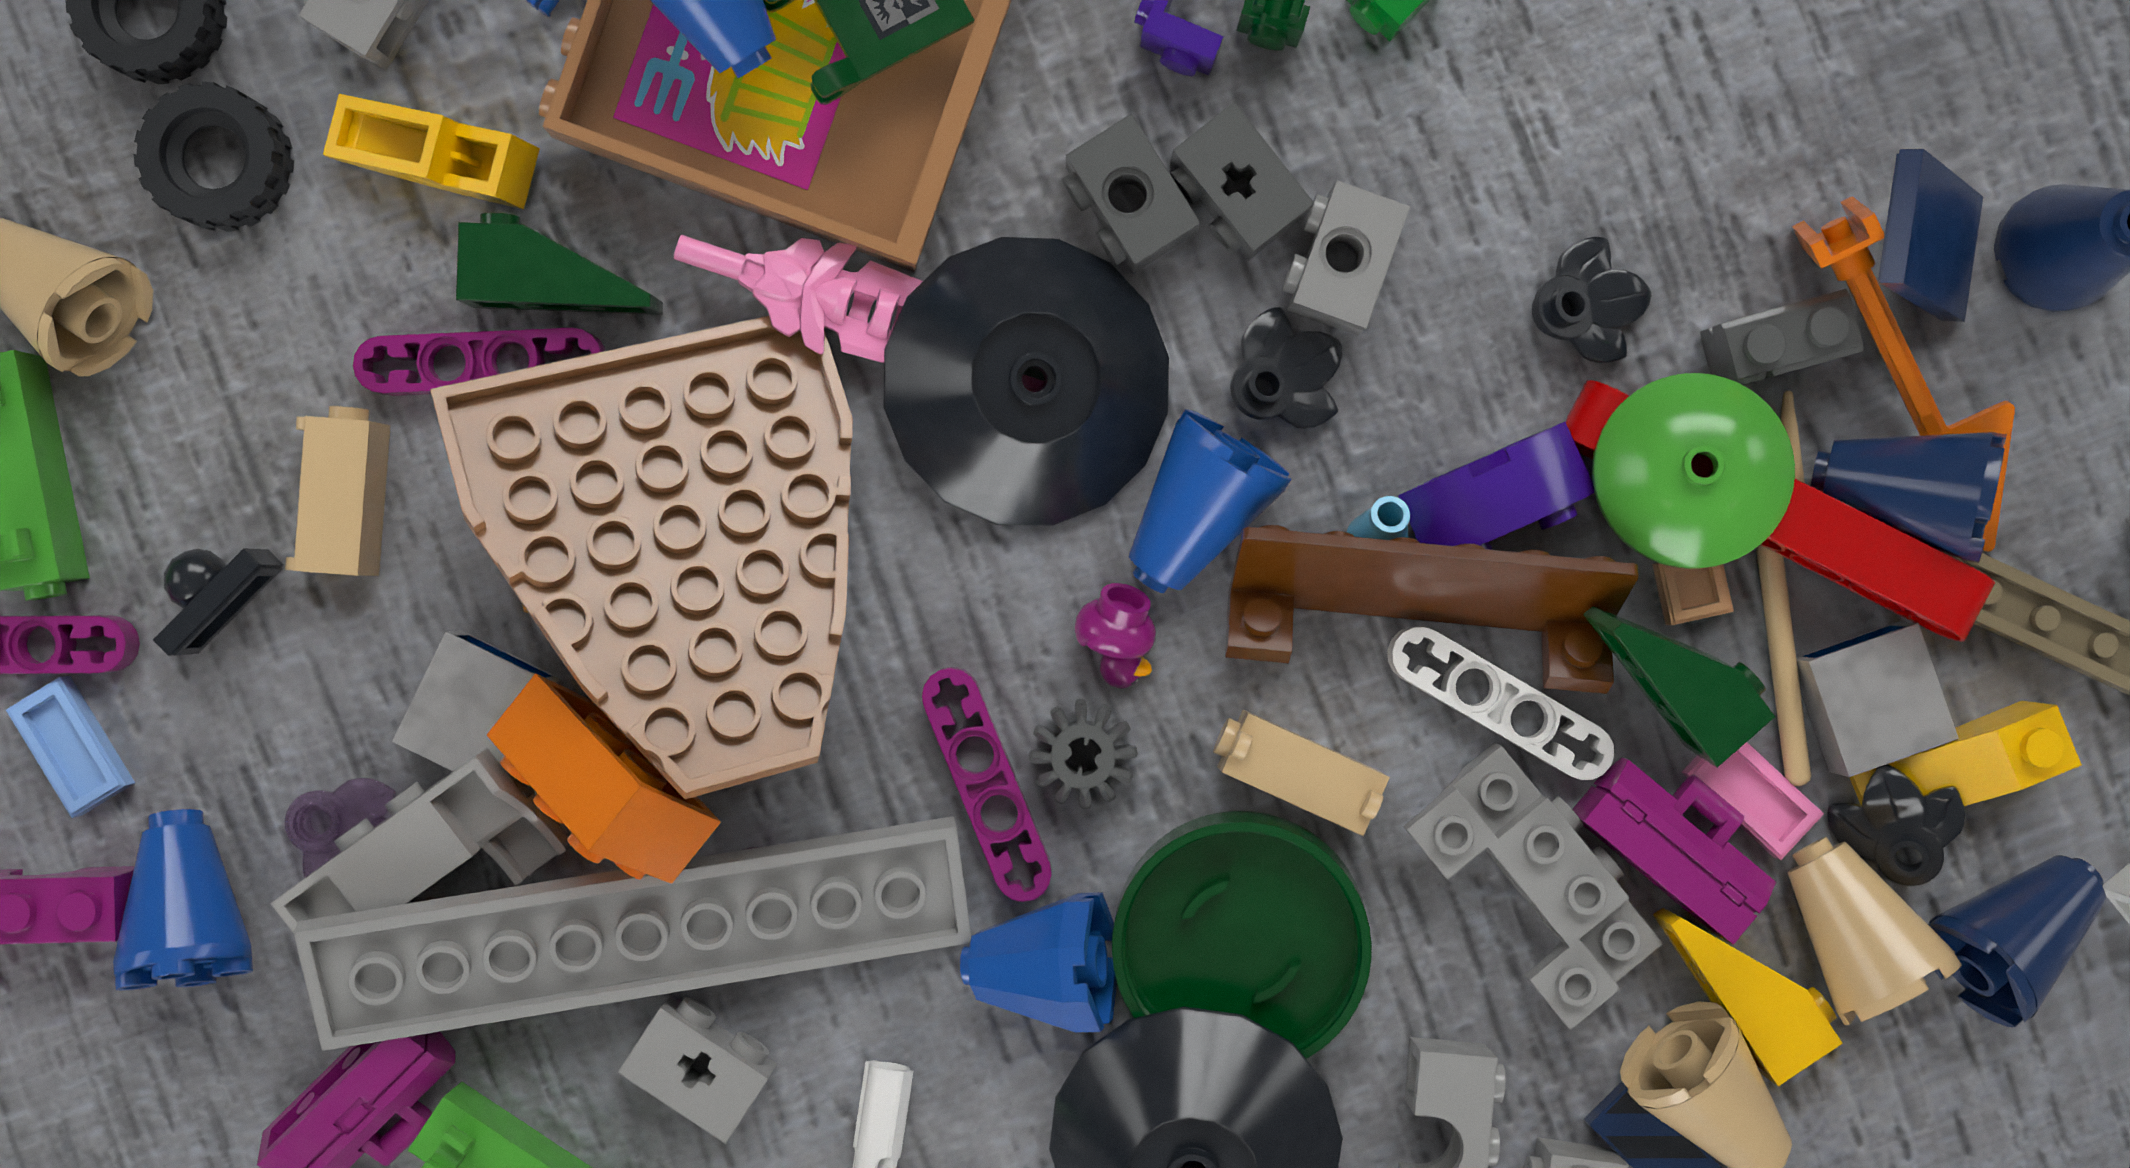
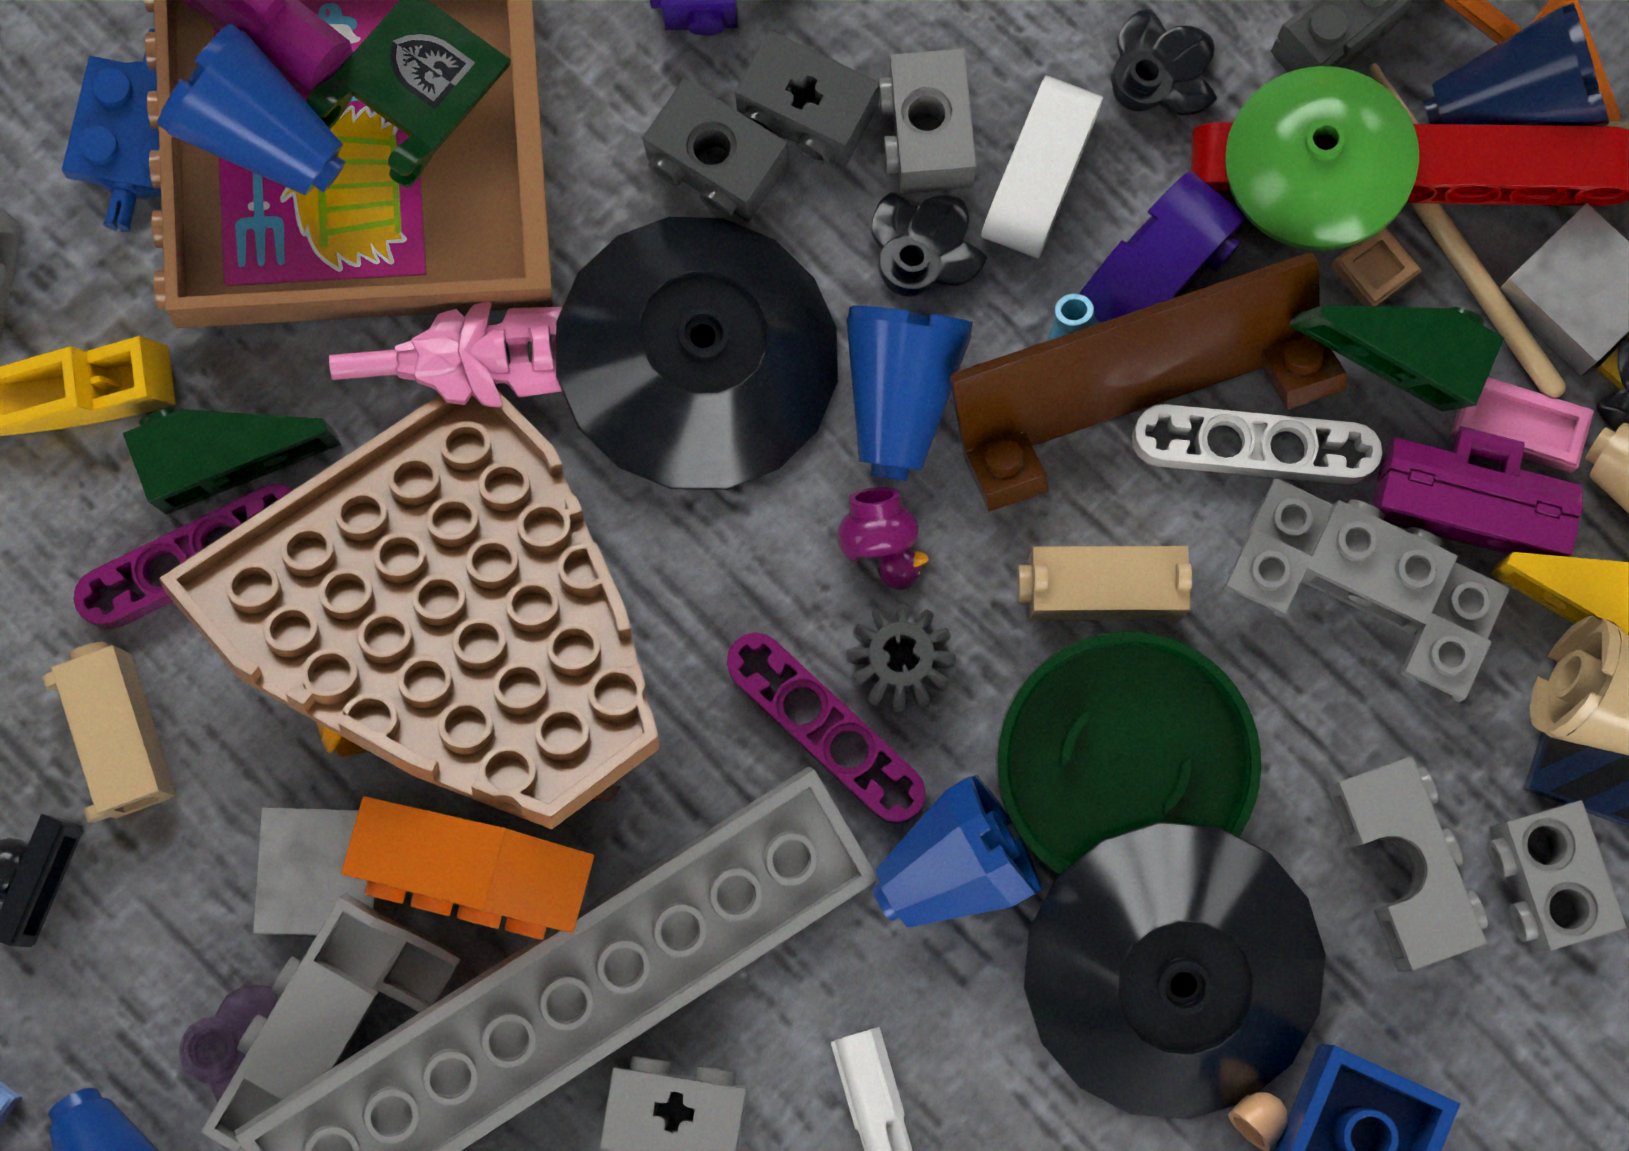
camera: 20 degrees left, 10 degrees down
none -> white beam [981,75,1104,259]

